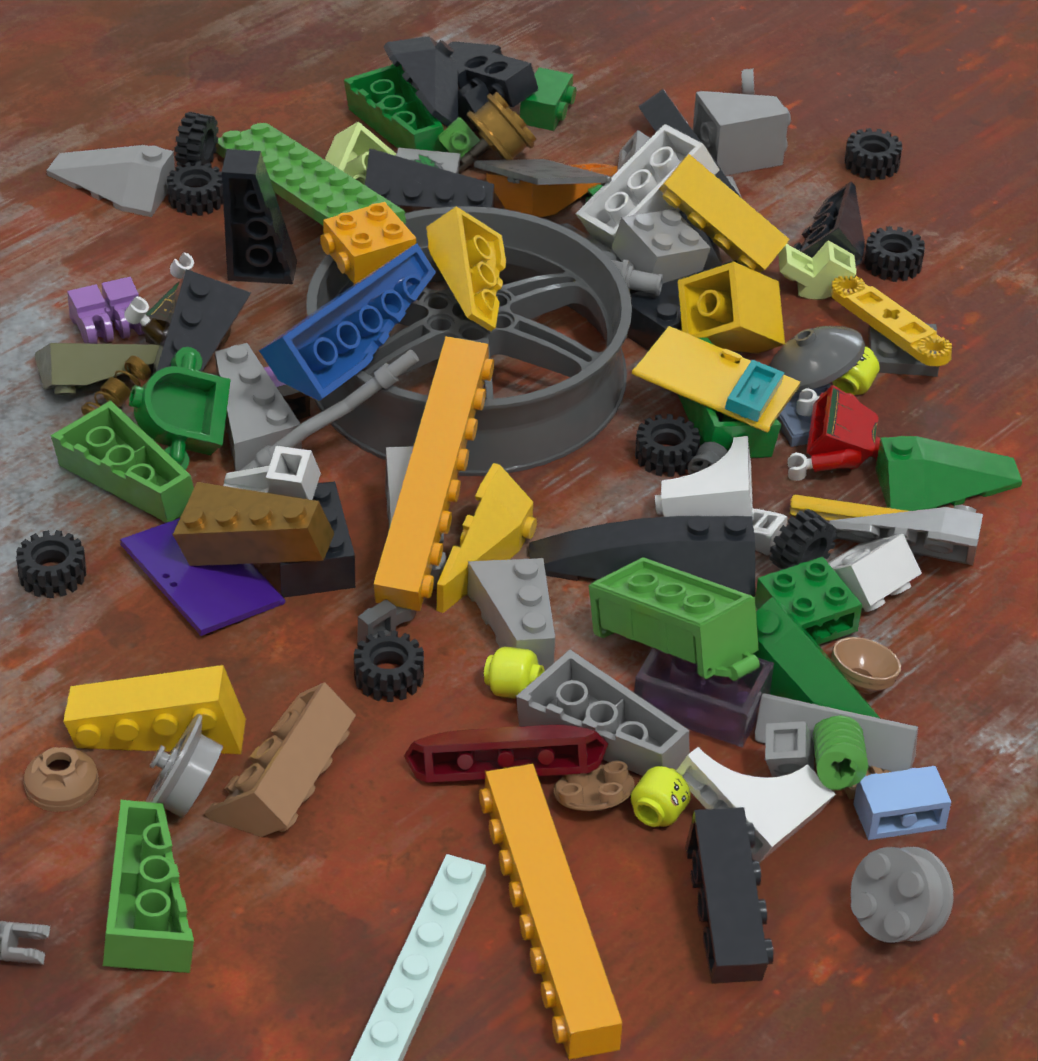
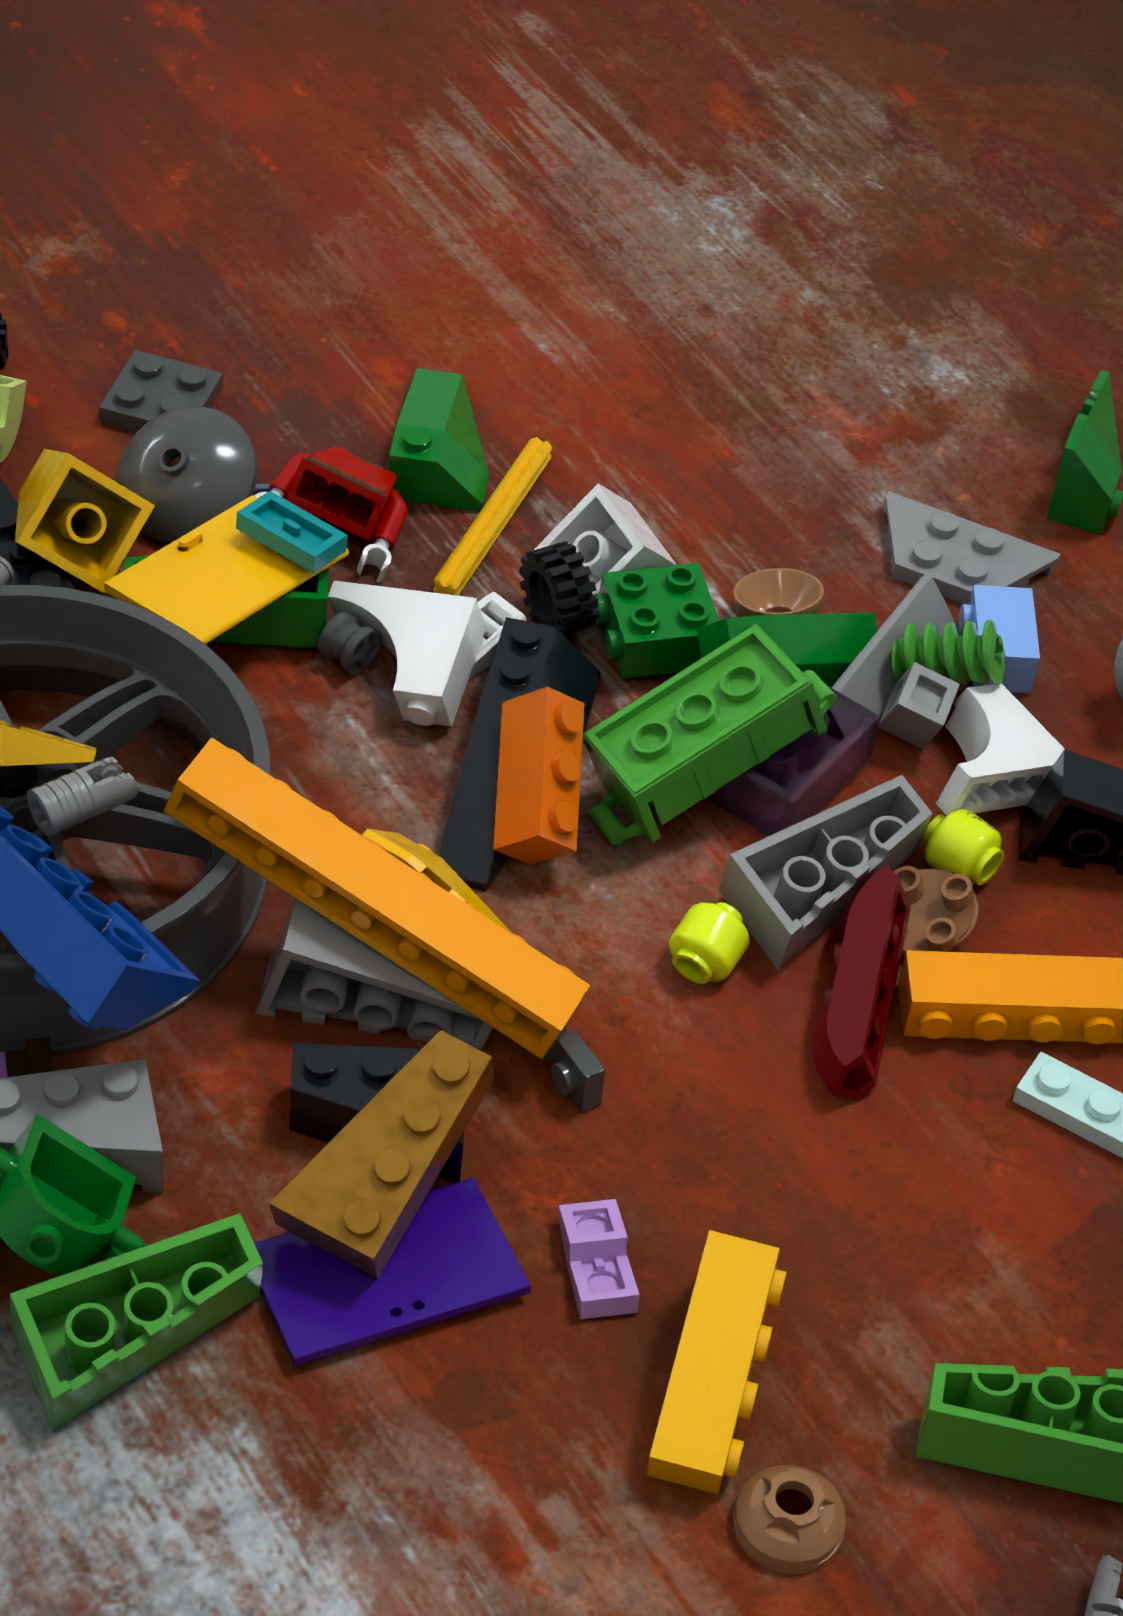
camera: 80 degrees left, 5 degrees up
black tyre [16,530,87,598] -> none
light grey wheel [146,713,223,818] -> none
medium nougat wedge [204,682,356,837] -> none
white arch [223,446,321,500] -> none
light grey bar [239,349,419,471] -> none
black tyre [354,630,424,702] -> none
light grey wedge [467,558,555,671] -> none
black tyre [635,414,700,477] -> none
light grey wedge [829,505,983,565] -> none
yellow piece [831,276,952,366] -> none
none -> light grey hinge [27,756,141,836]
none -> orange brick [493,686,585,865]
none -> lavender slope [558,1199,640,1319]
none -> light grey wing [883,491,1060,604]

